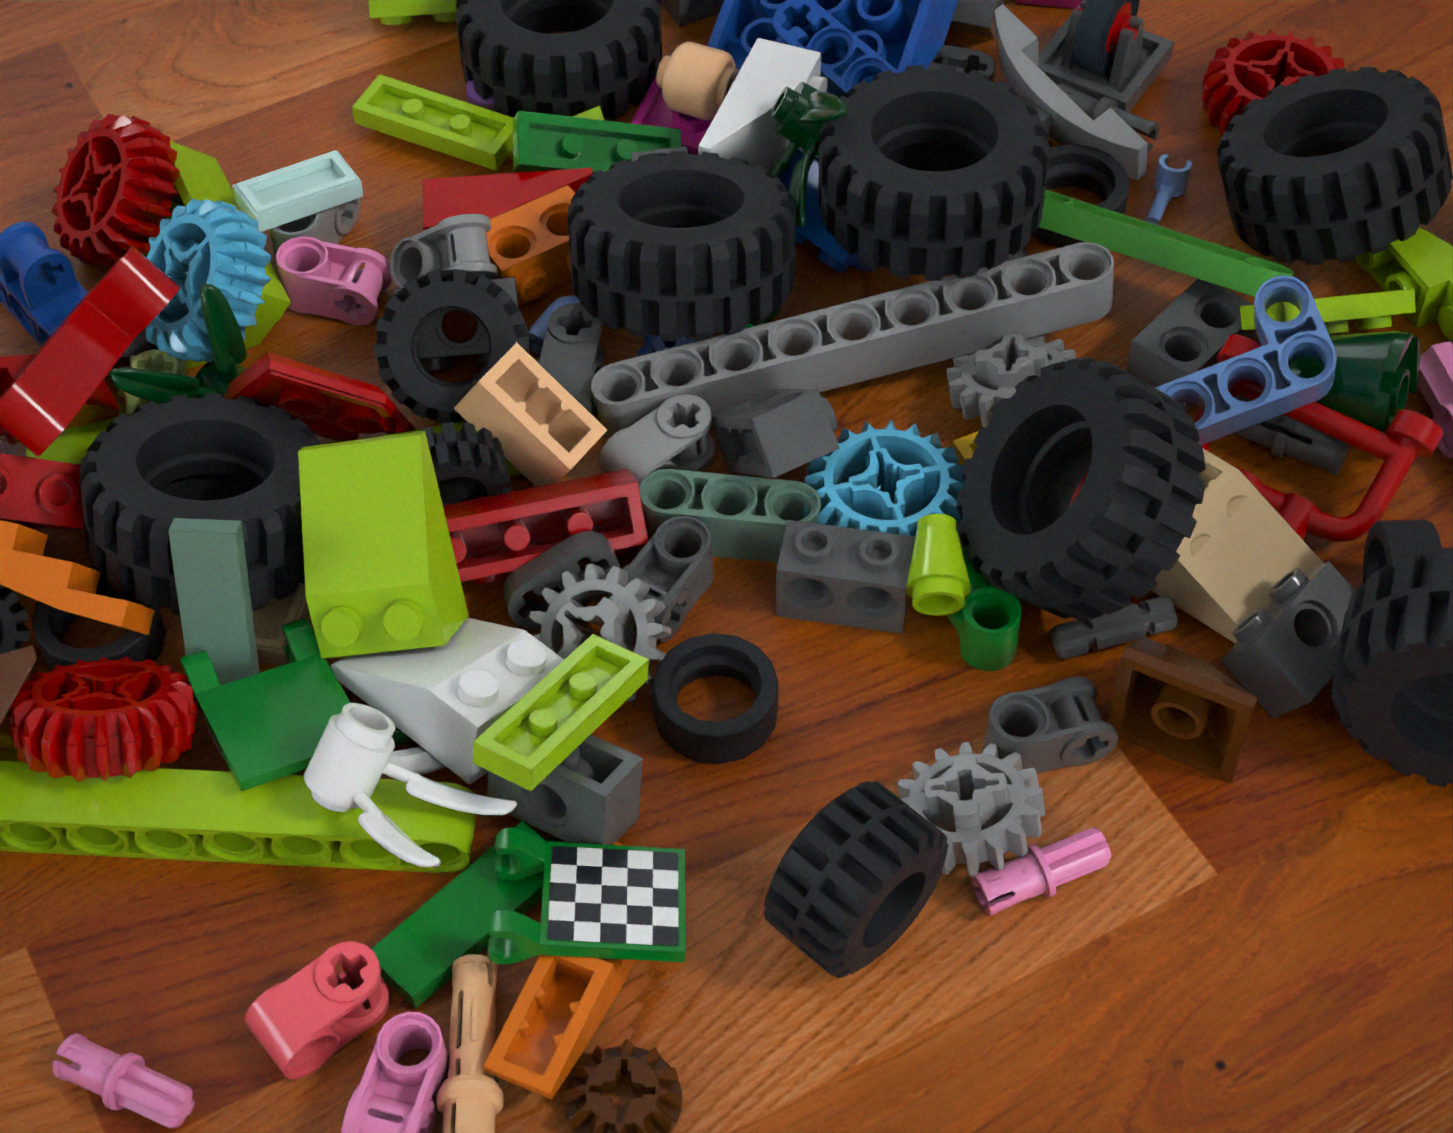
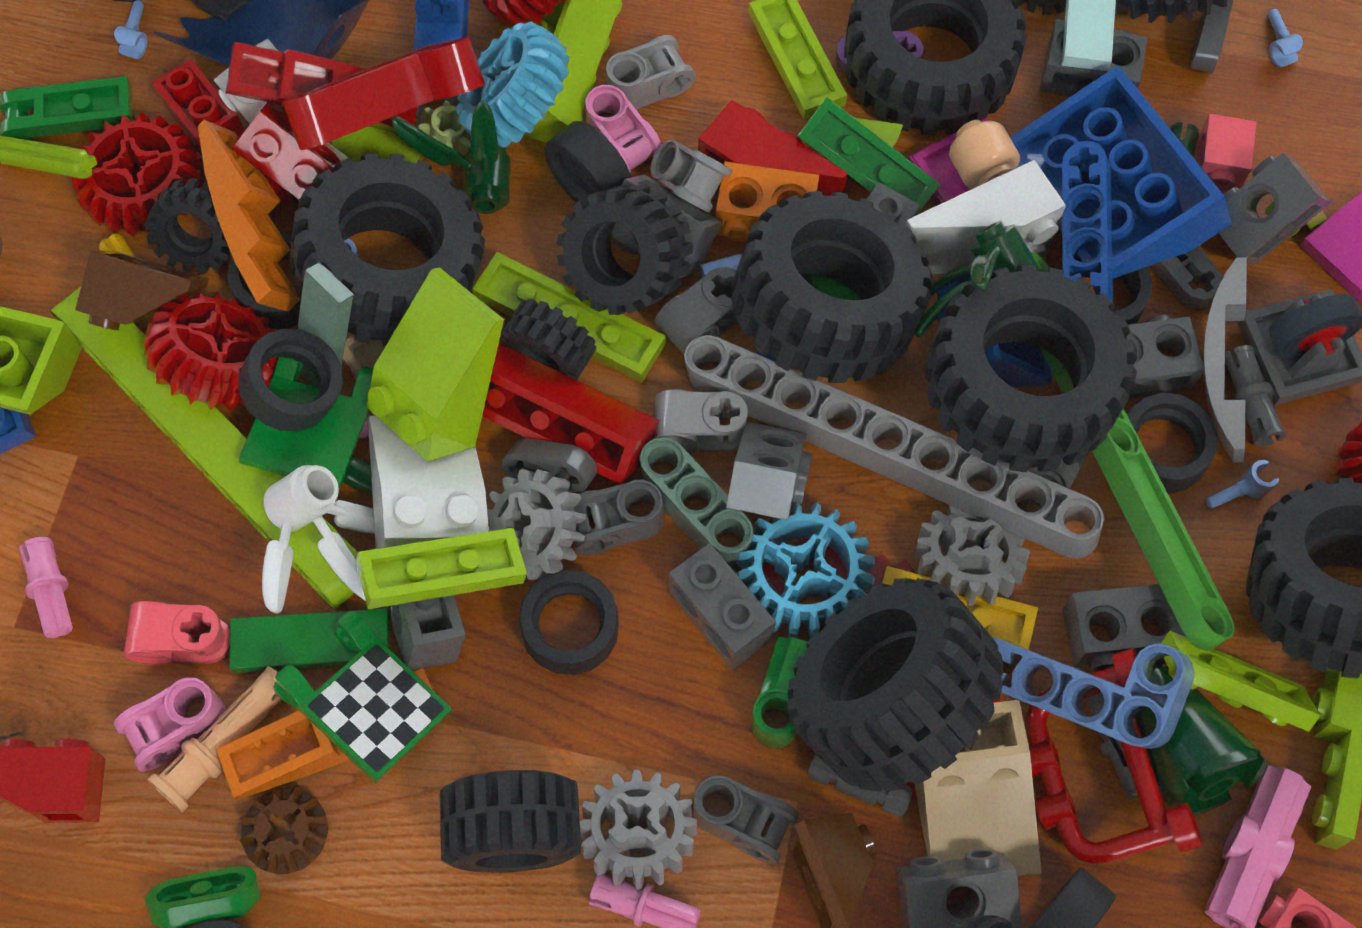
camera: 40 degrees right, 15 degrees up
red tile [224,352,416,440] -> none
light aqua tile [232,150,363,232] -> none
light nougat brick [454,342,607,487] -> none
lime cone [906,514,971,616] -> none
none -> black tyre [239,329,343,432]
none -> black tyre [544,121,631,203]

